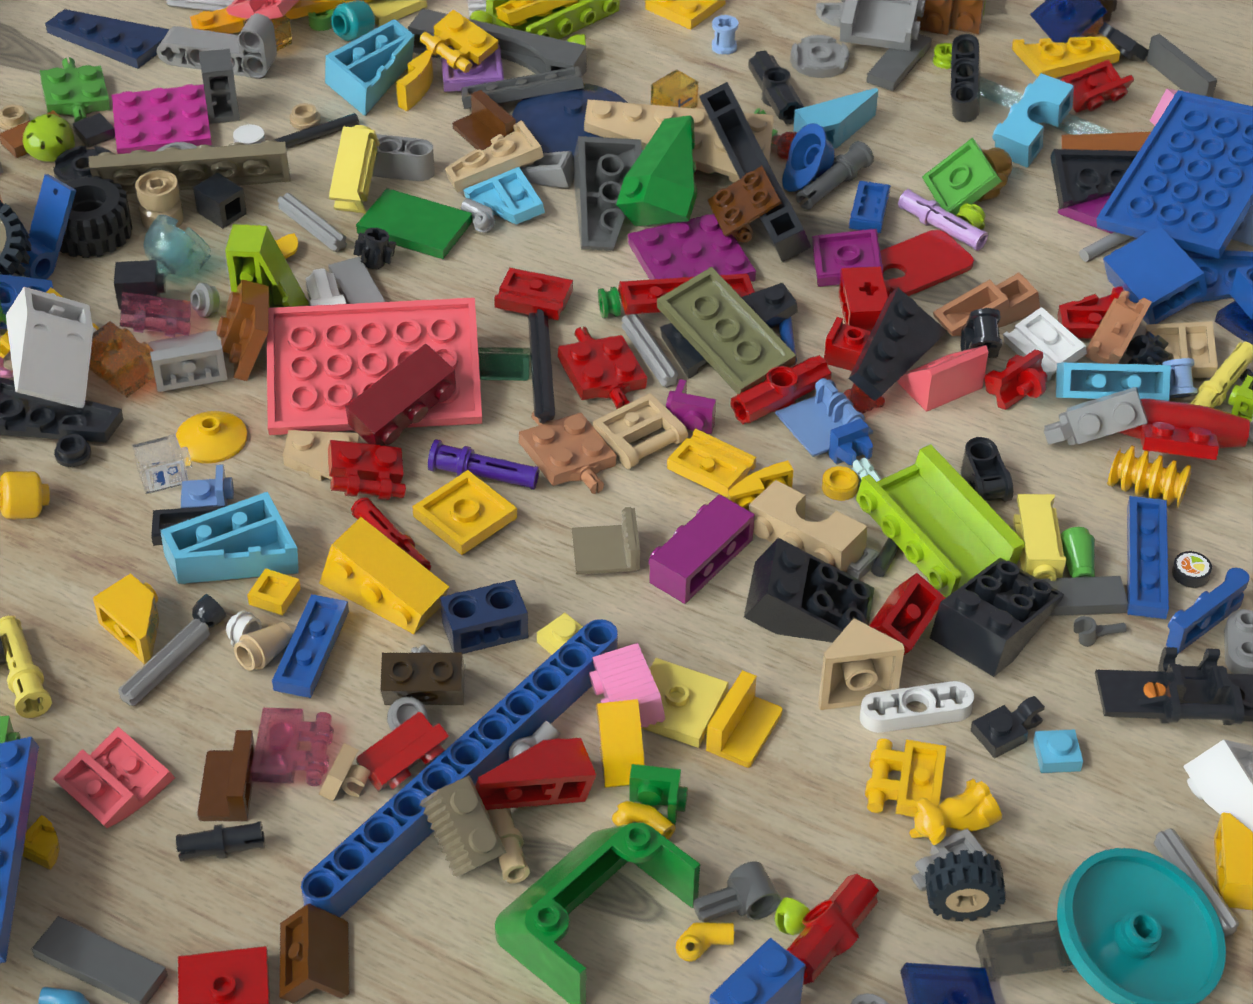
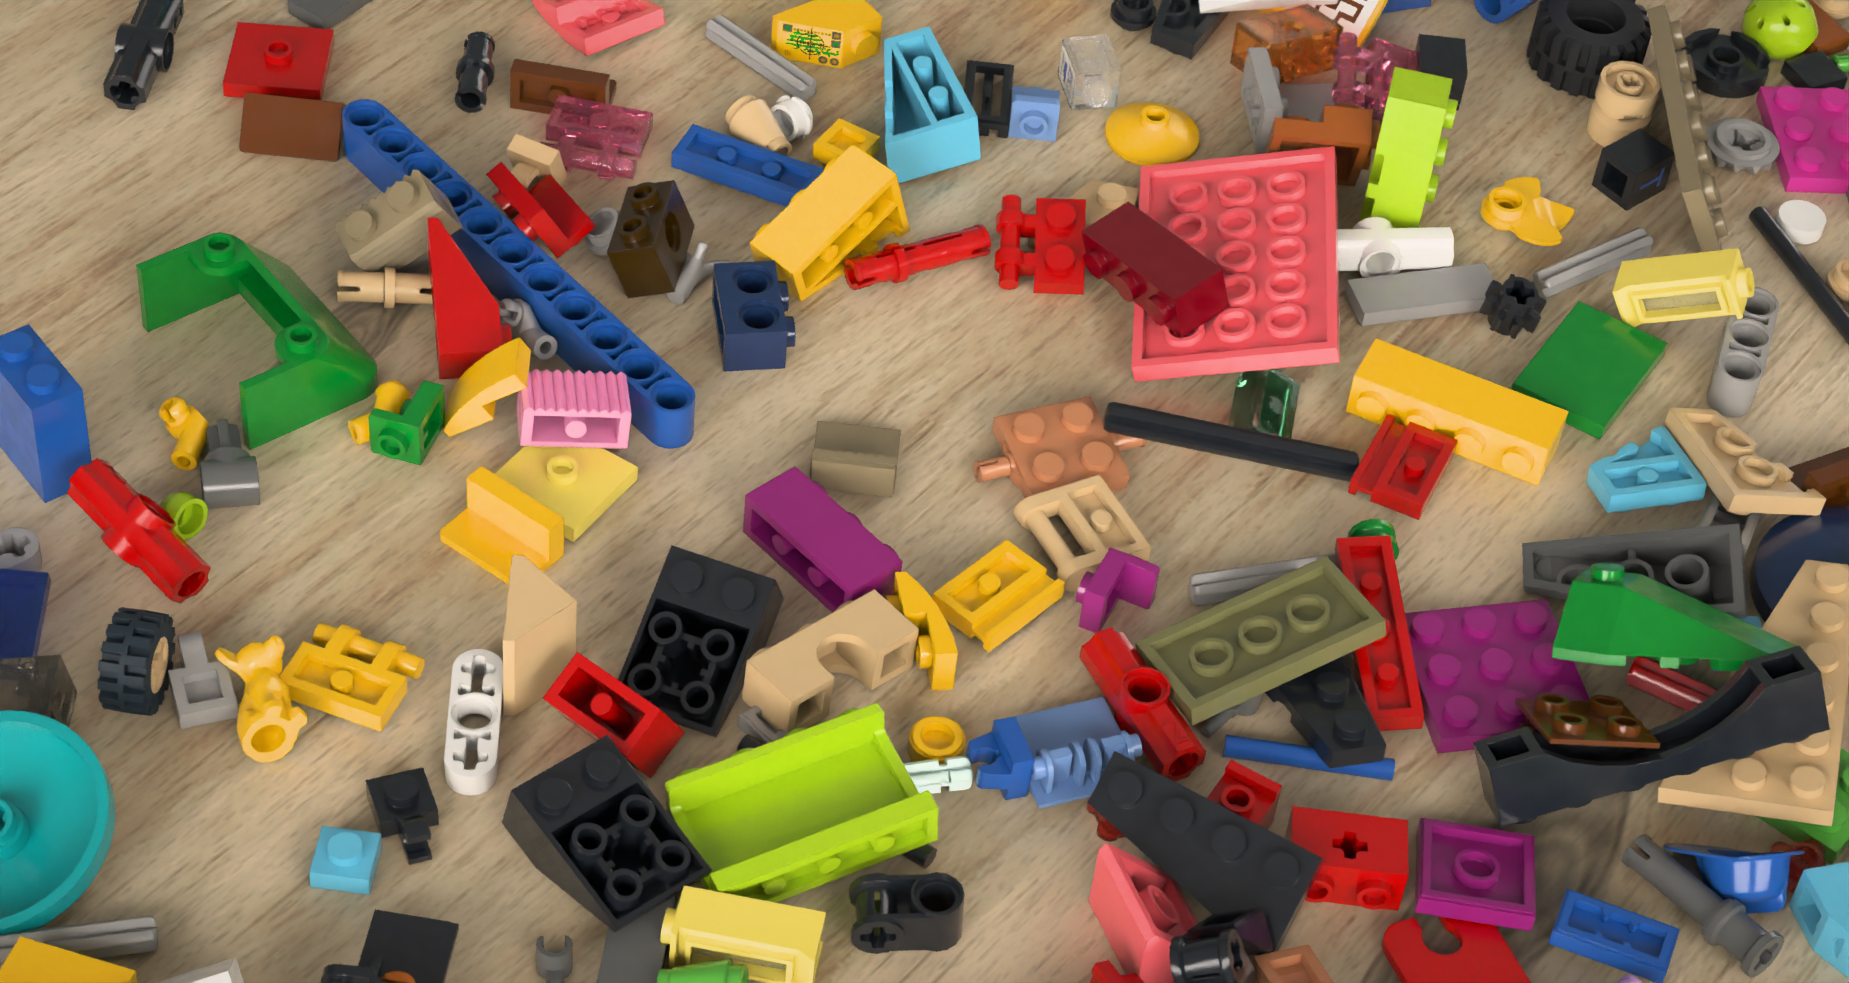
camera: 95 degrees right, 0 degrees up
clear light blue cylinder [143,215,211,278] -> none
black hinge [192,594,226,628] -> none
yellow plate [412,470,517,555] -> none
dark purple pin [428,439,540,490] -> none
light grey arm [461,198,495,233] -> none
light yellow plate [537,613,583,655] -> none
red plate [557,326,647,409] -> none
none -> black slope [1184,908,1273,955]
none -> yellow brick [1345,338,1569,486]

